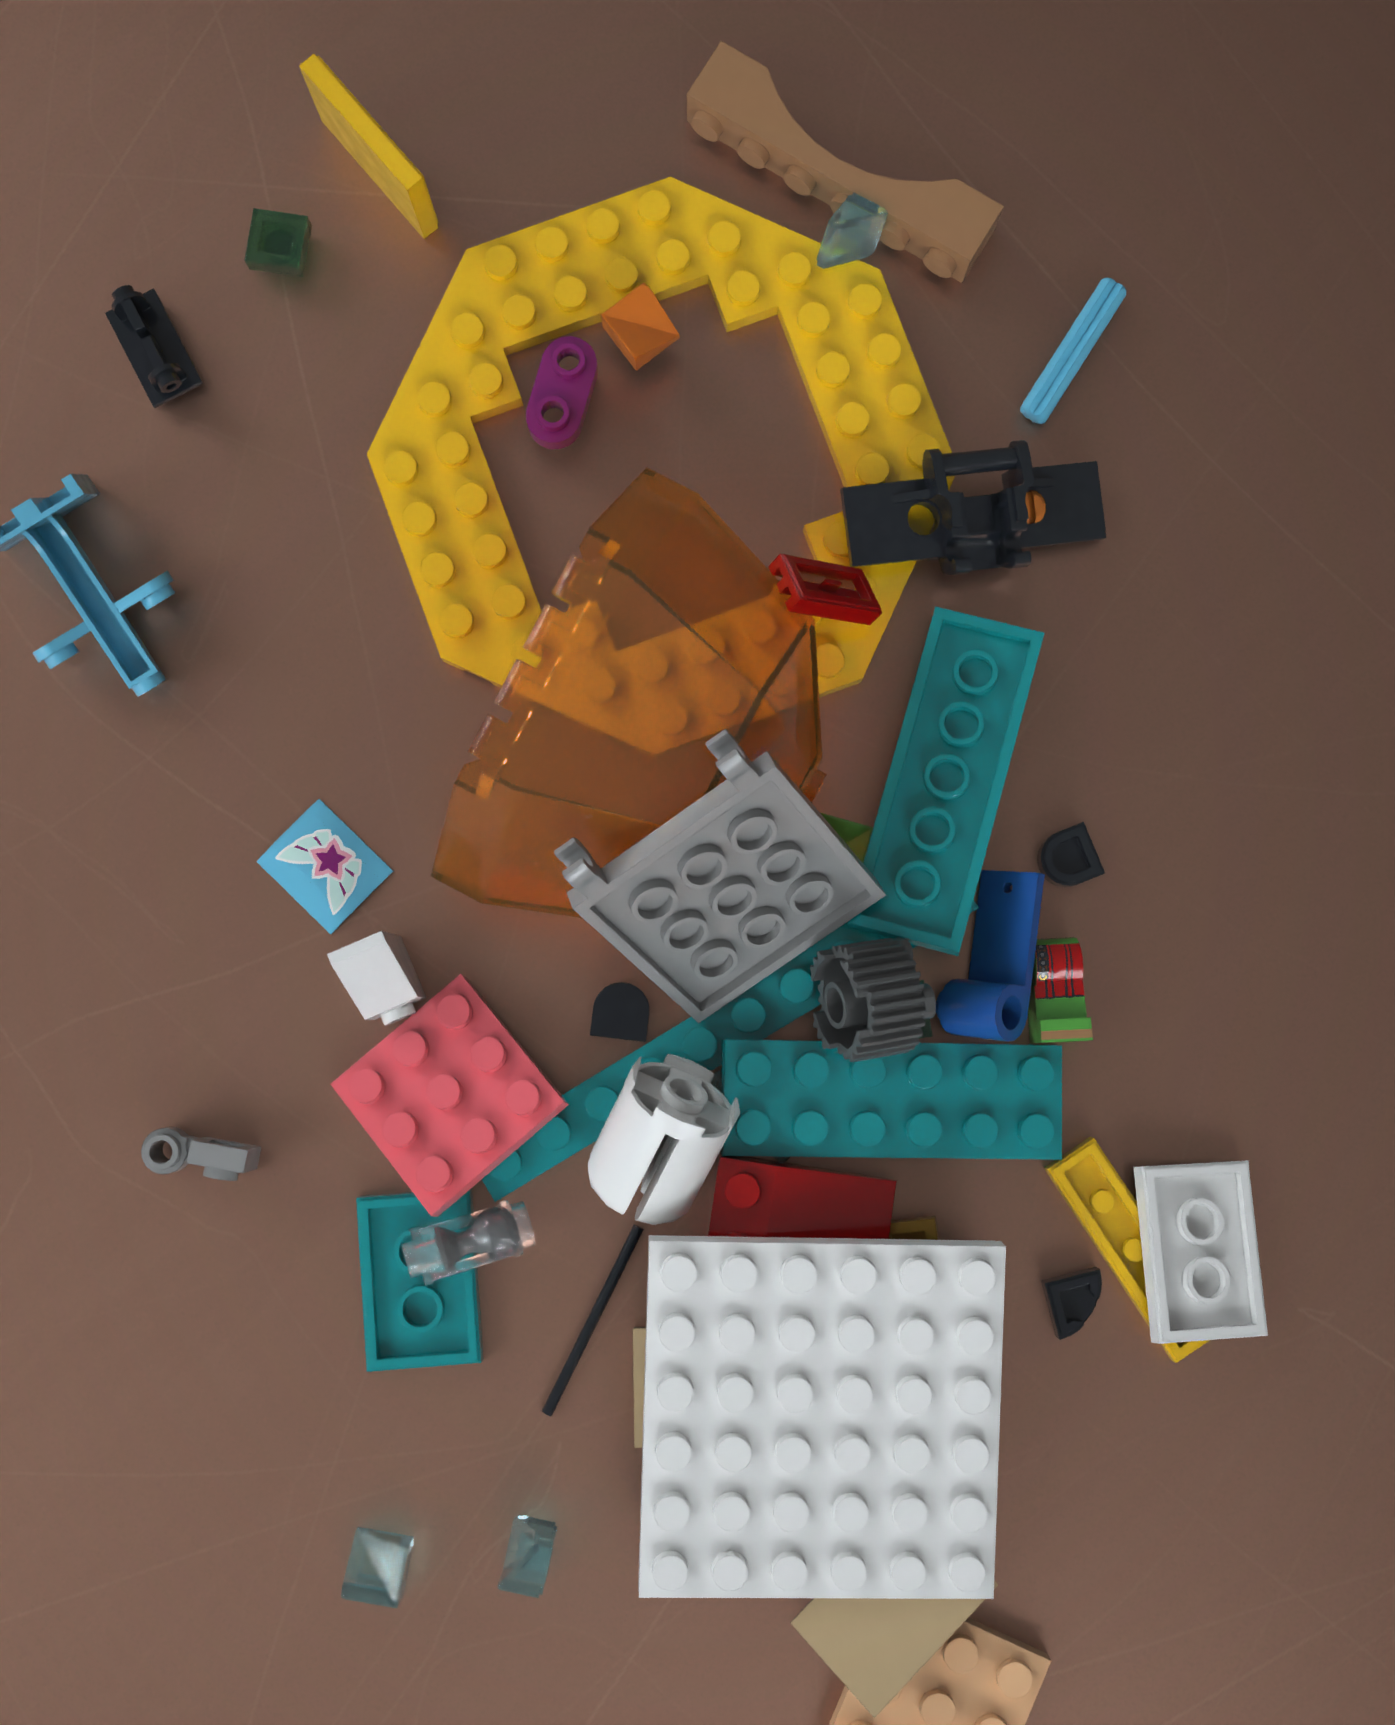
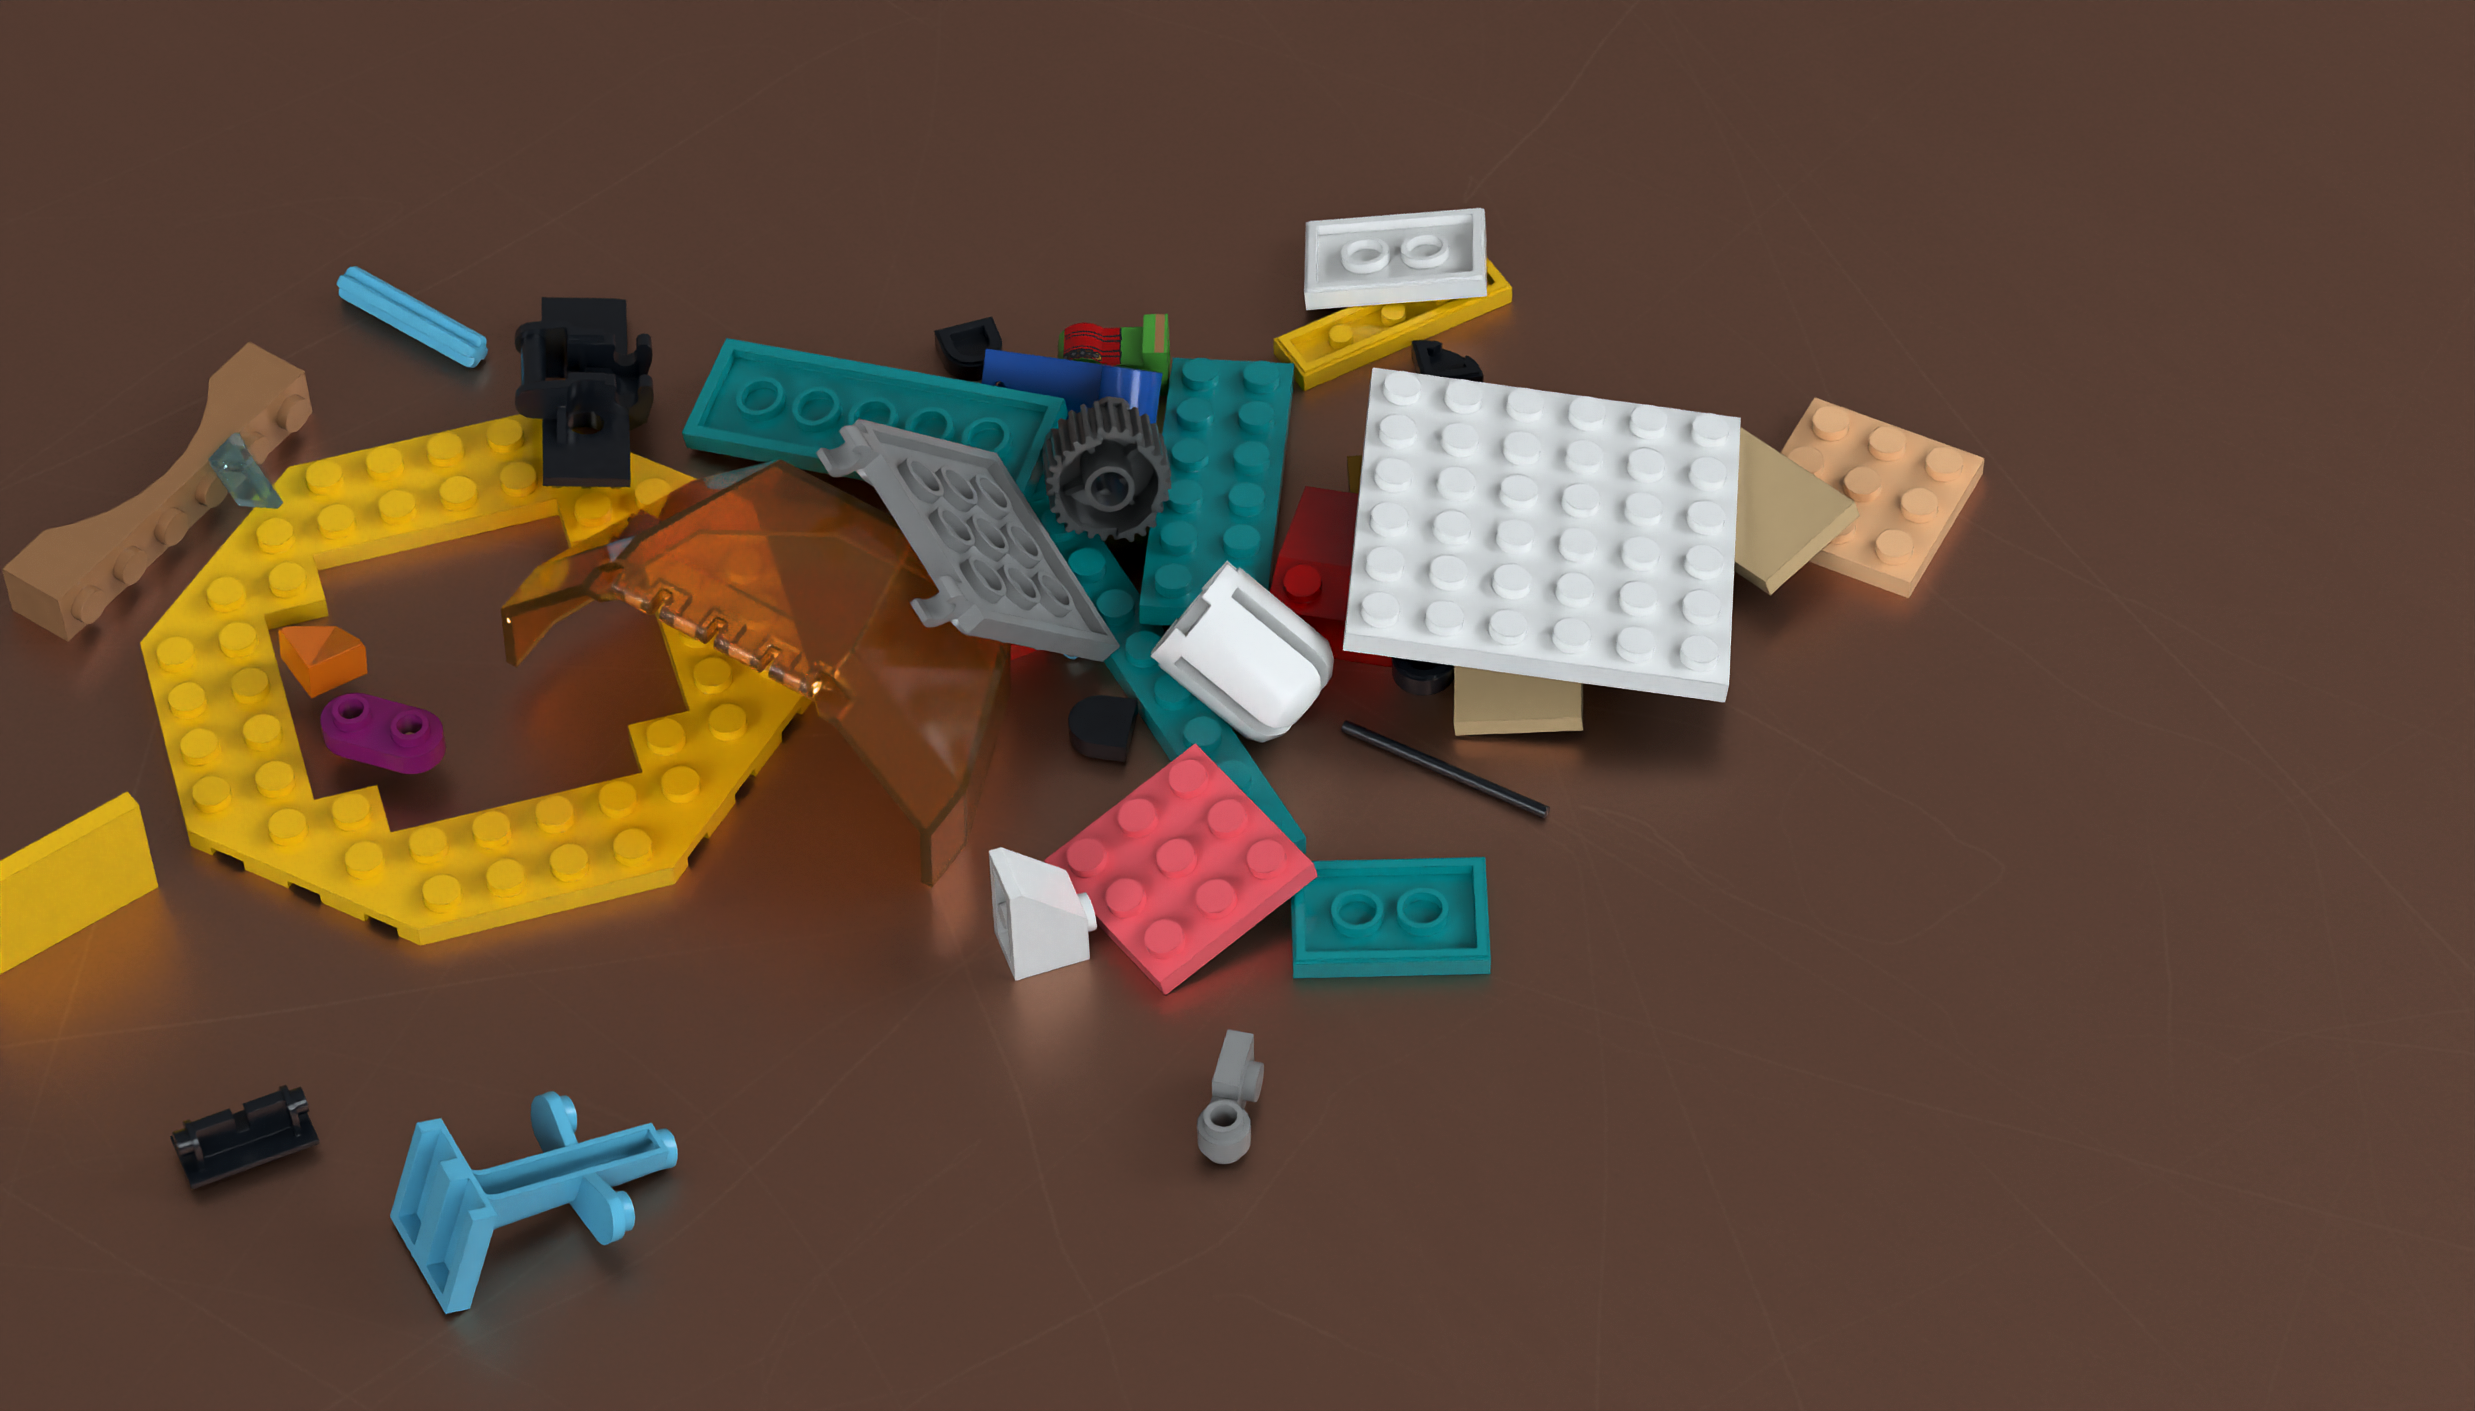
camera: 85 degrees left, 35 degrees down
clear green plate [244,208,312,277] -> none
medium azure sticker [256,799,393,934] -> none
clear light blue slope [340,1527,414,1608] -> none
clear piece [401,1200,535,1286] -> none
clear light blue slope [497,1515,557,1598] -> none
red tile [768,554,882,625] -> none

